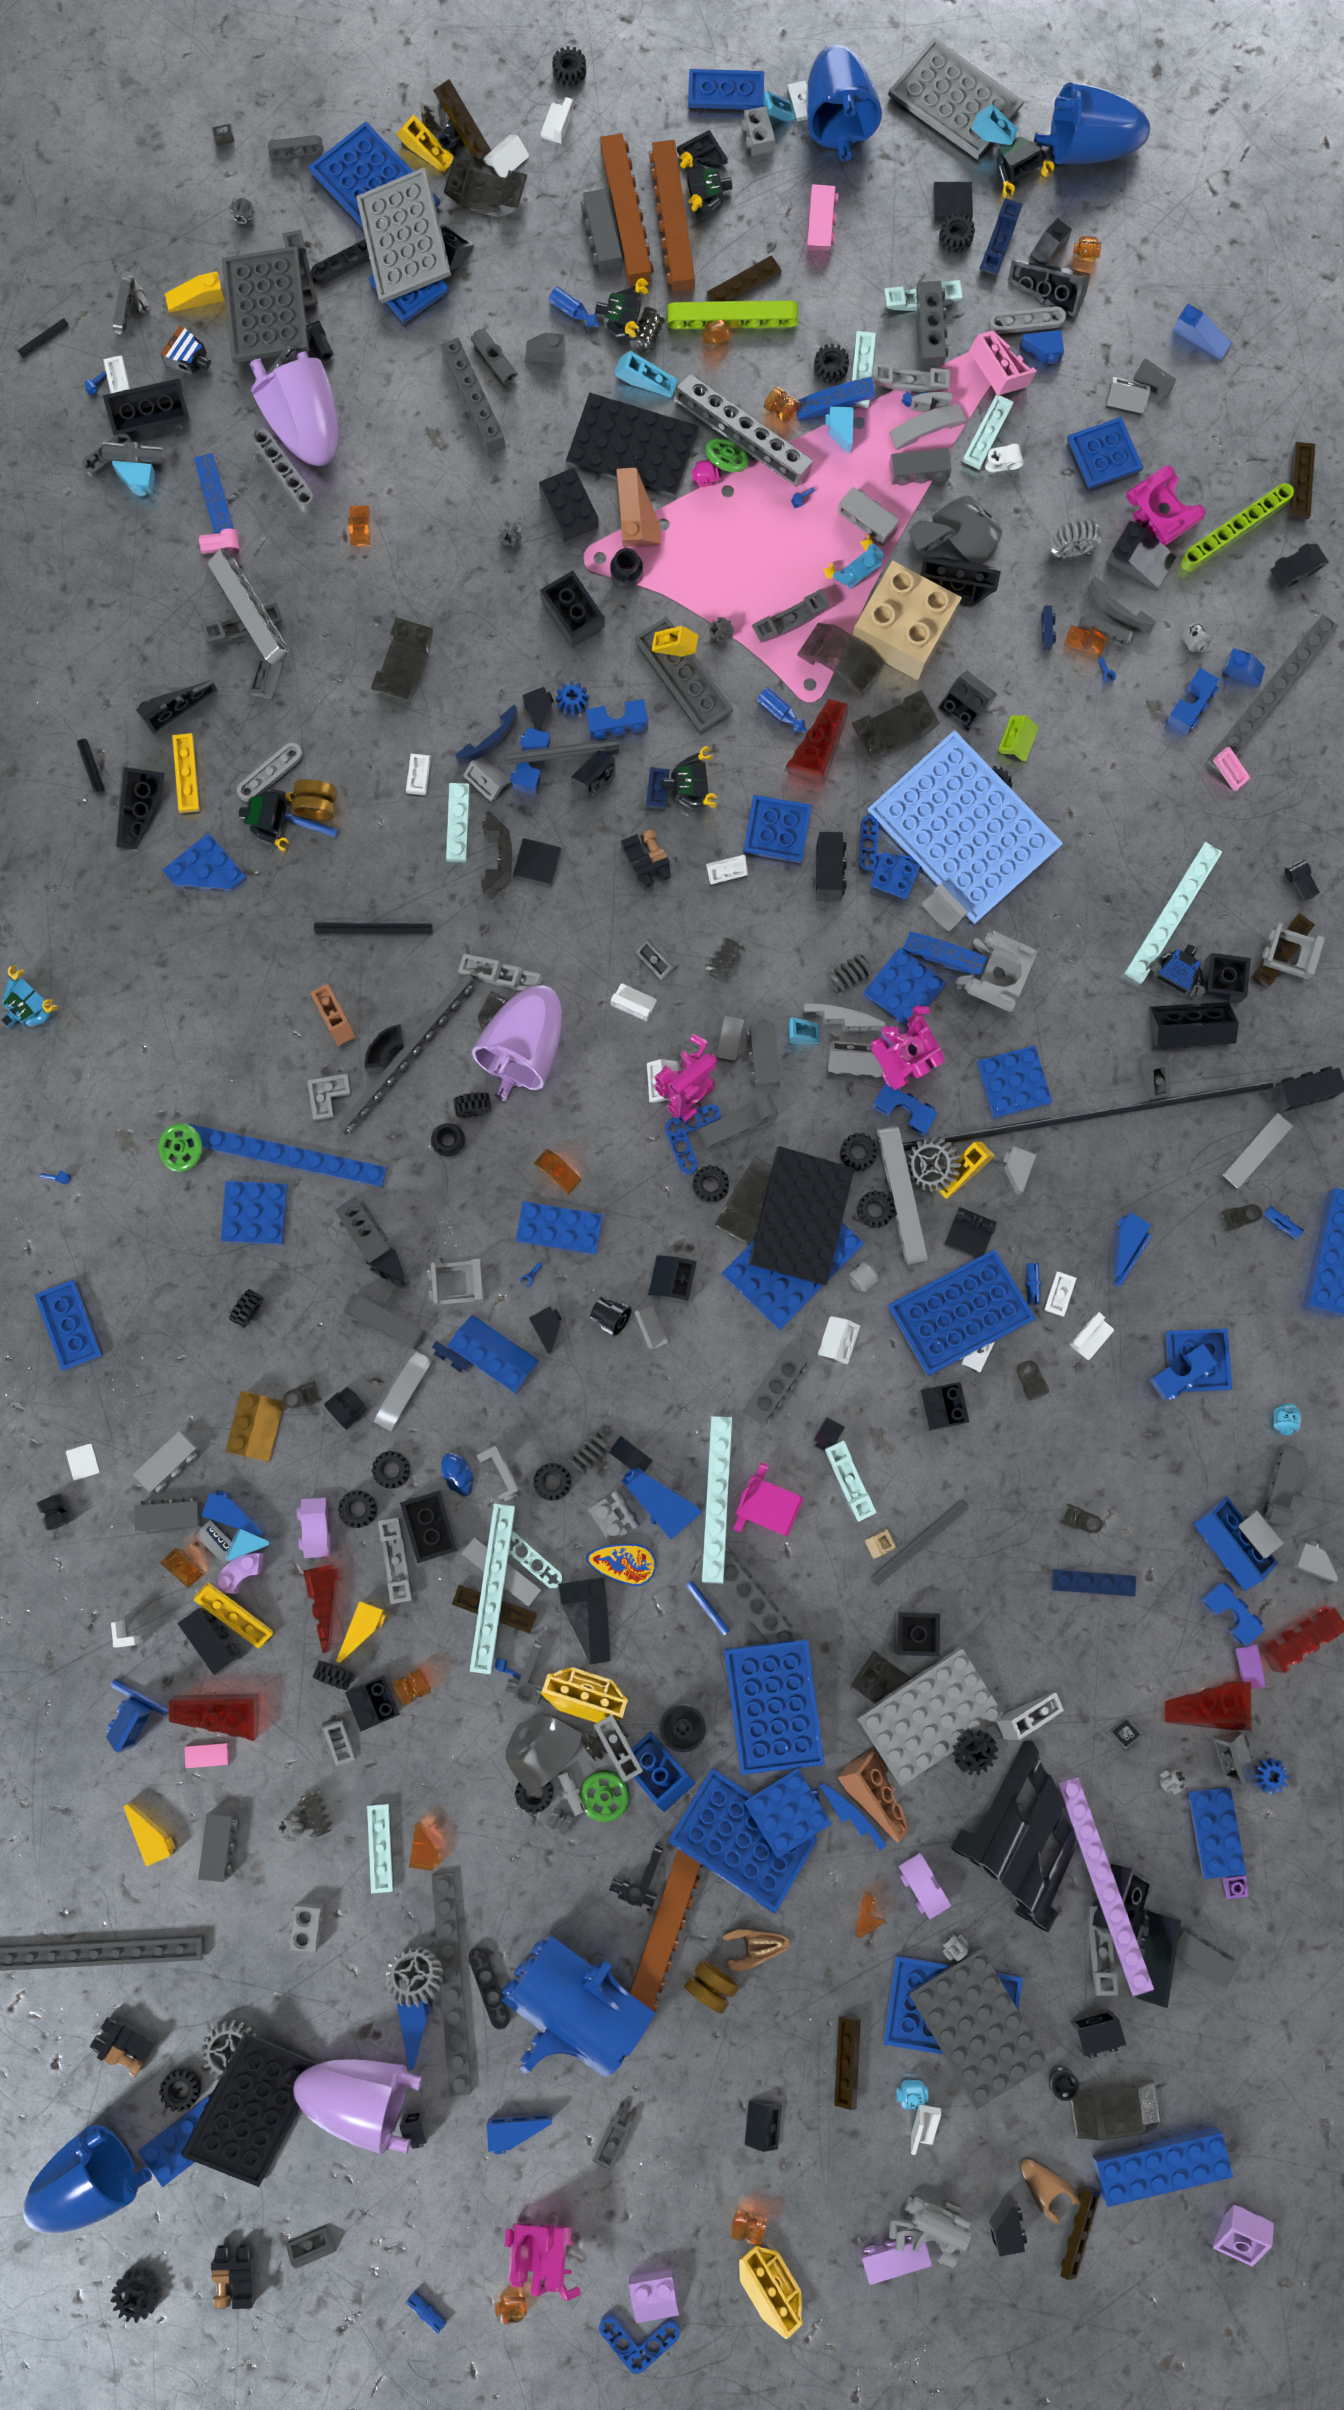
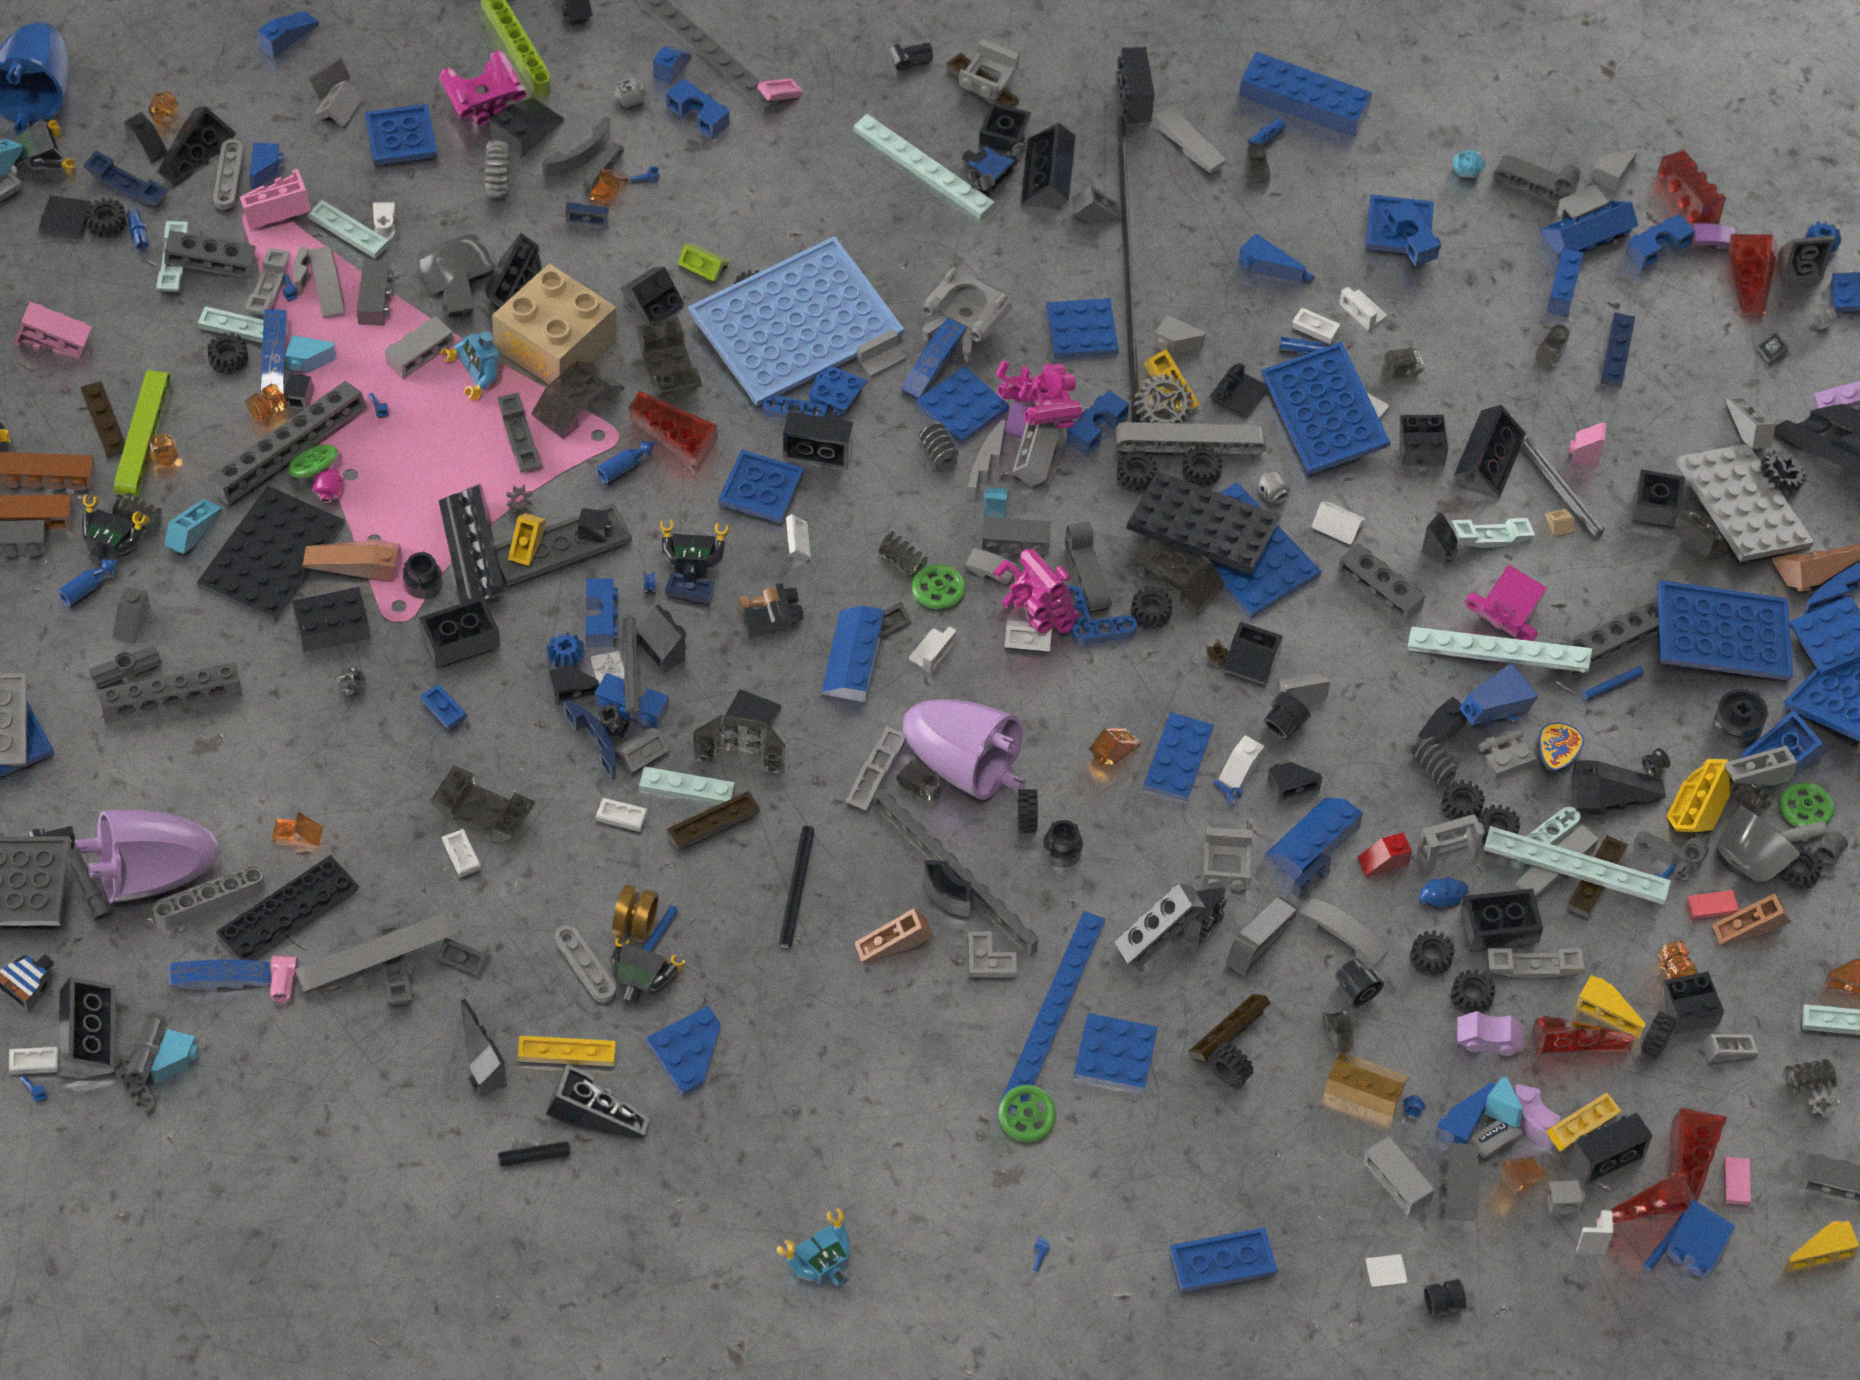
camera: 80 degrees left, 25 degrees down
none -> blue pin [126,209,149,250]
none -> black plate [216,855,359,961]
none -> black brick [283,374,314,410]
none -> blue plate [420,684,467,730]
none -> black plate [439,484,505,603]
none -> white plate [442,829,481,878]
none -> black brick [578,508,612,542]
none -> white sticker [590,651,624,684]
none -> black piece [598,704,630,739]
none -> blue bush [643,572,656,593]
none -> dark brown plate [667,791,760,851]
none -> blue slope [821,605,884,702]
none -> bright green plate [912,564,966,609]
none -> dark brown plate [1188,994,1271,1061]
none -> dark brown plate [1206,644,1229,665]
none -> white slope [1218,735,1264,789]
none -> red slope [1357,832,1412,878]
none -> blue plate [1403,1095,1426,1117]
none -> black slope [1454,405,1526,499]
none -> black tyre [1478,804,1520,845]
none -> light grey brick [1546,1180,1585,1215]
none -> blue arch [1547,248,1584,317]
none -> bright pink slope [1569,423,1606,467]
none -> clear red wedge [1596,1173,1696,1224]
none -> black wheel [1642,748,1671,777]
none -> coral tile [1686,890,1739,920]
none -> nougat slope [1712,893,1791,945]

